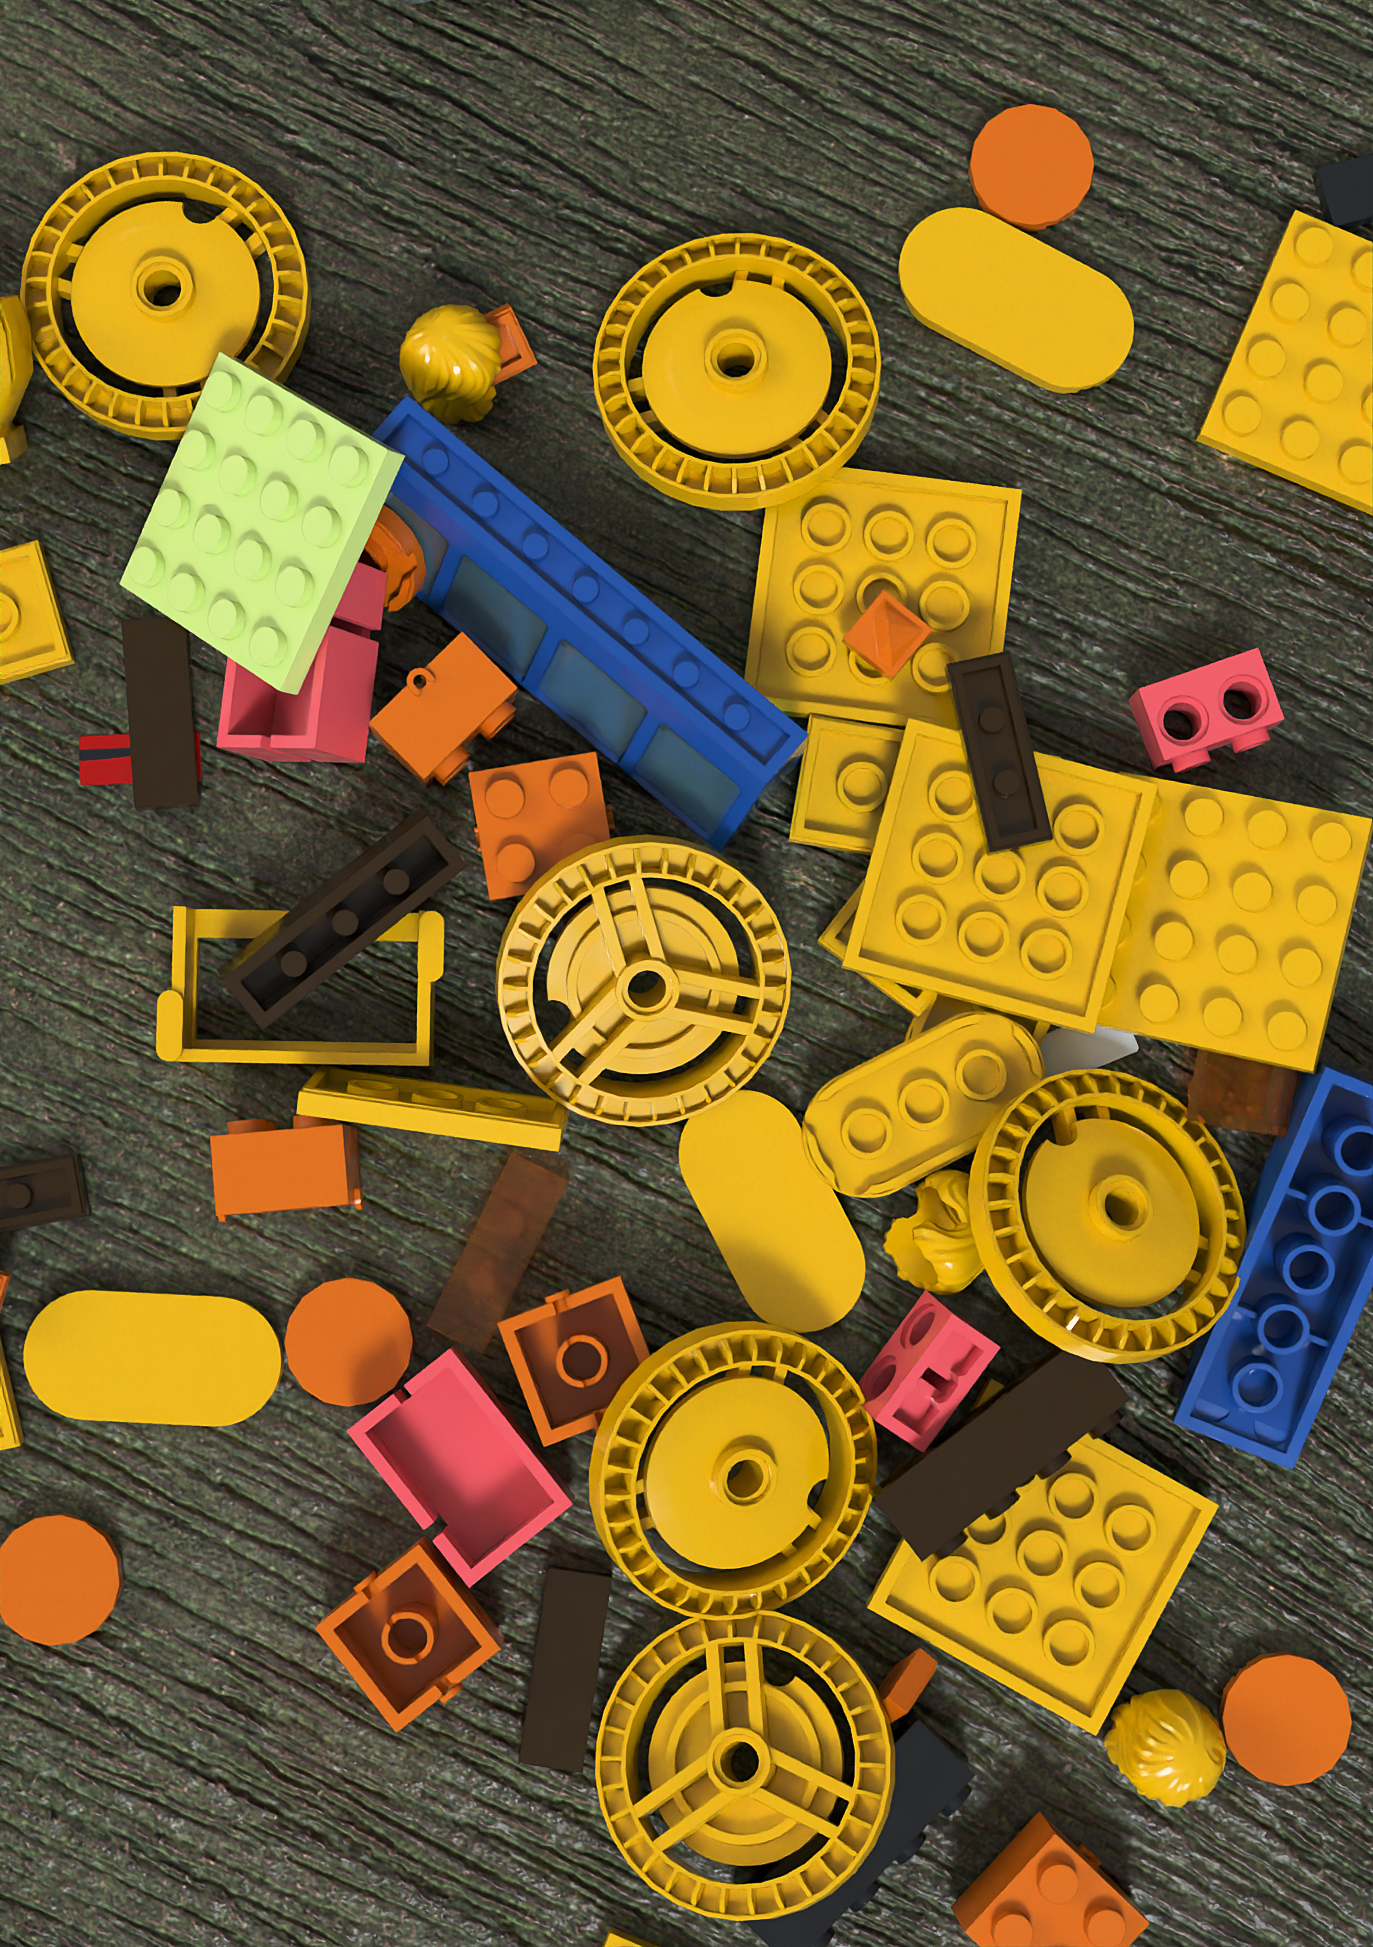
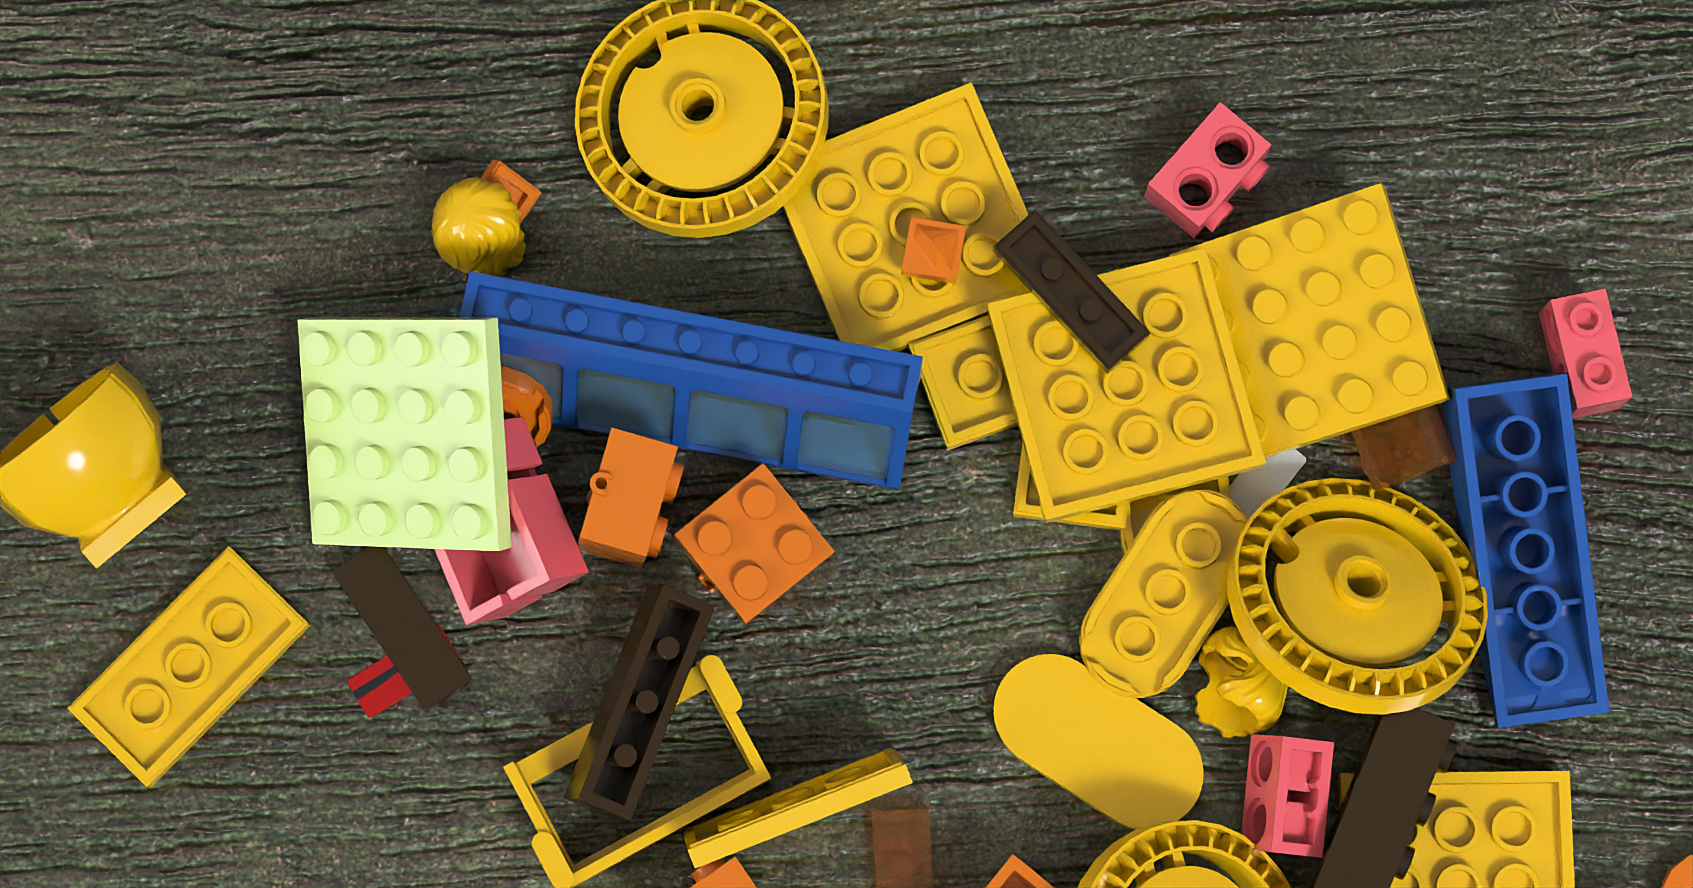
camera: 25 degrees left, 5 degrees down
yellow piece [20,152,312,441] -> none
yellow piece [495,834,792,1127] -> none

